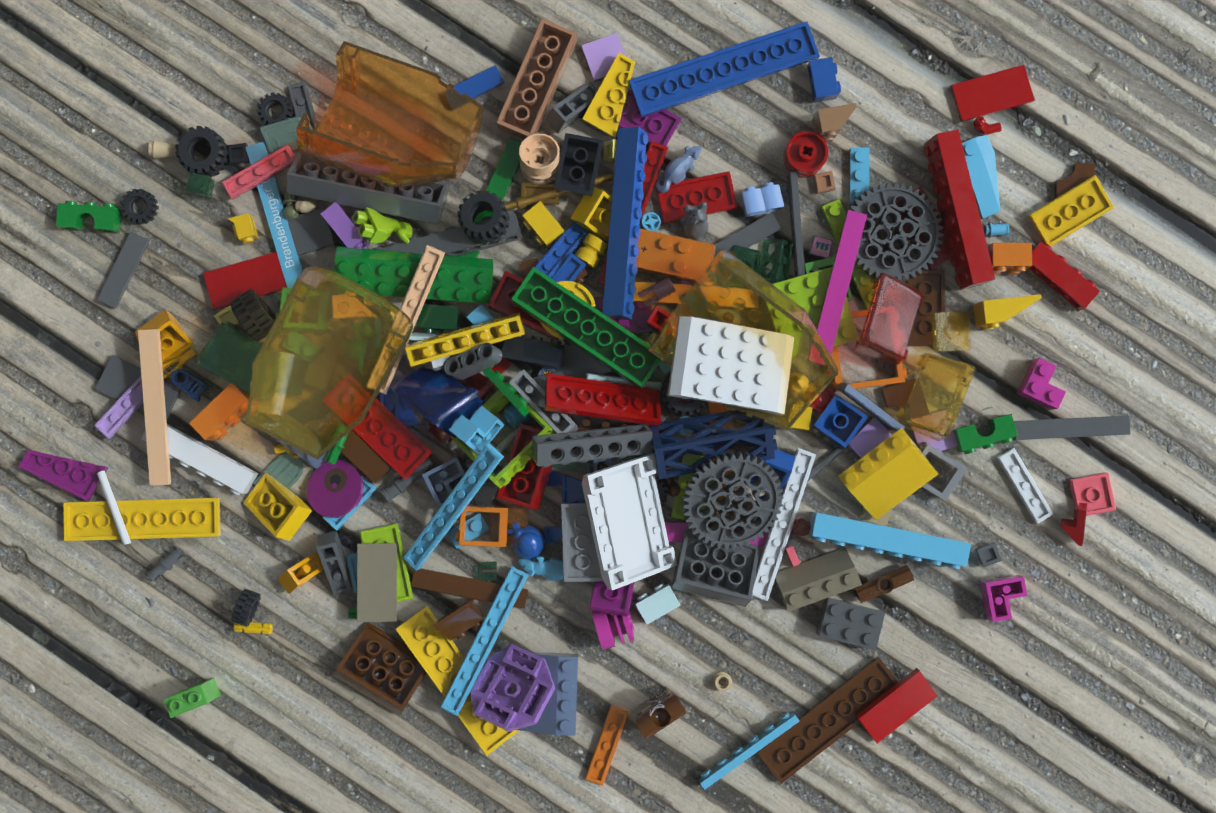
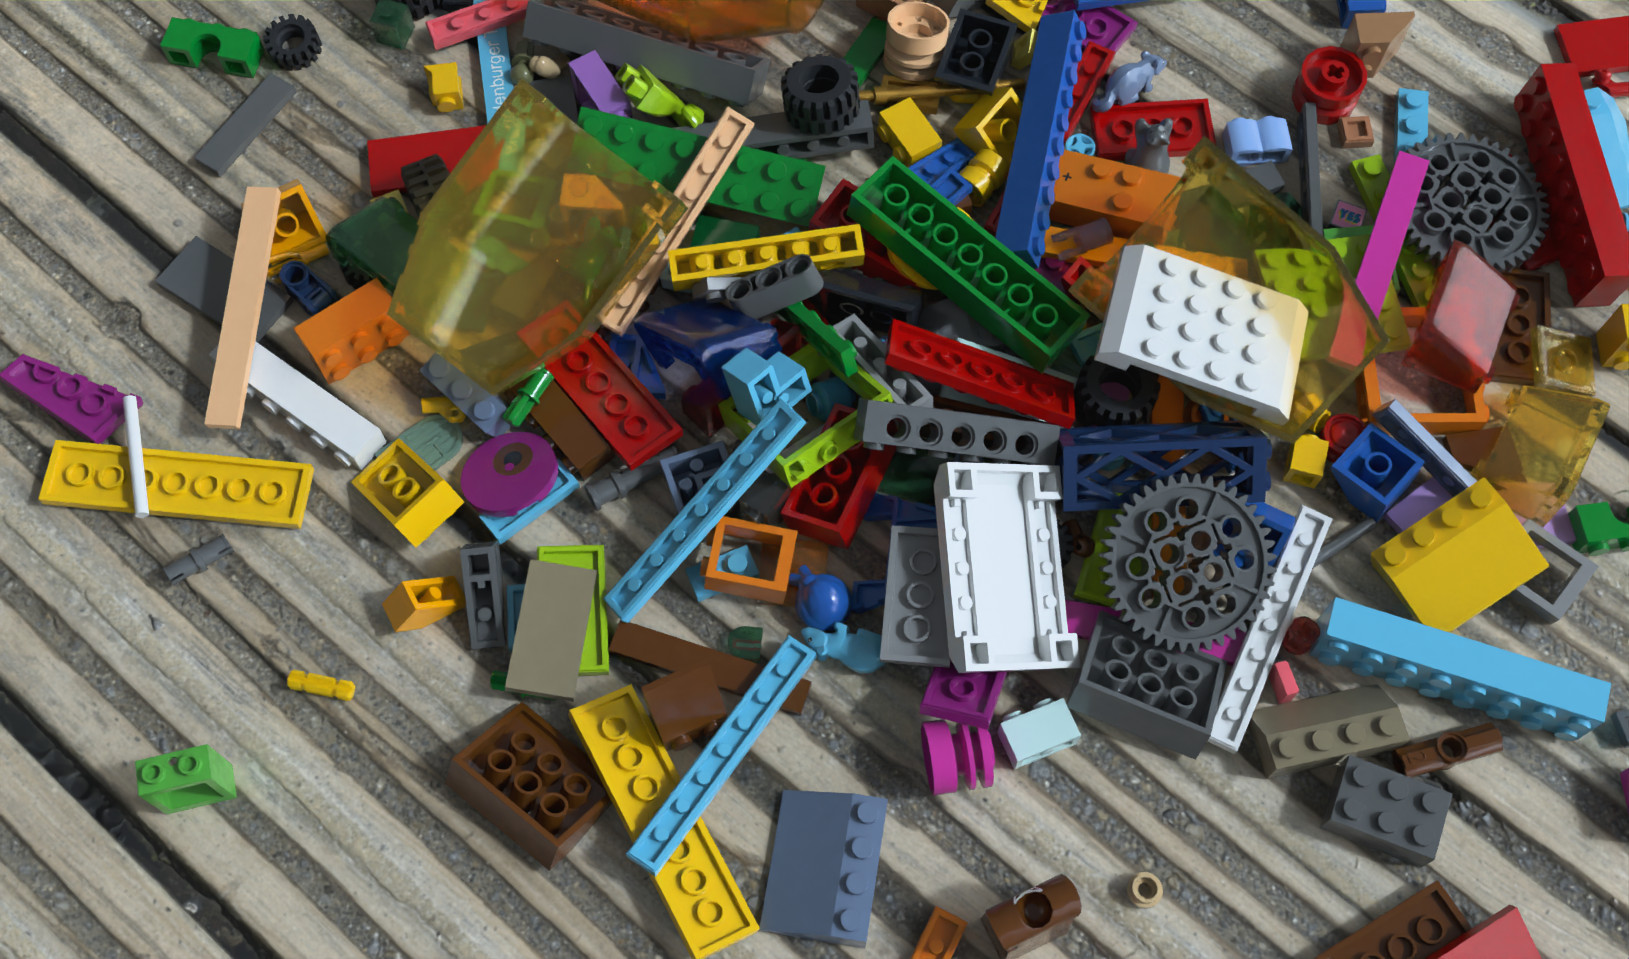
camera: 10 degrees right, 20 degrees down
lavender tile [94,376,143,439] -> none
black tyre [231,589,261,627] -> none
medium lavender piece [470,644,555,732] -> none

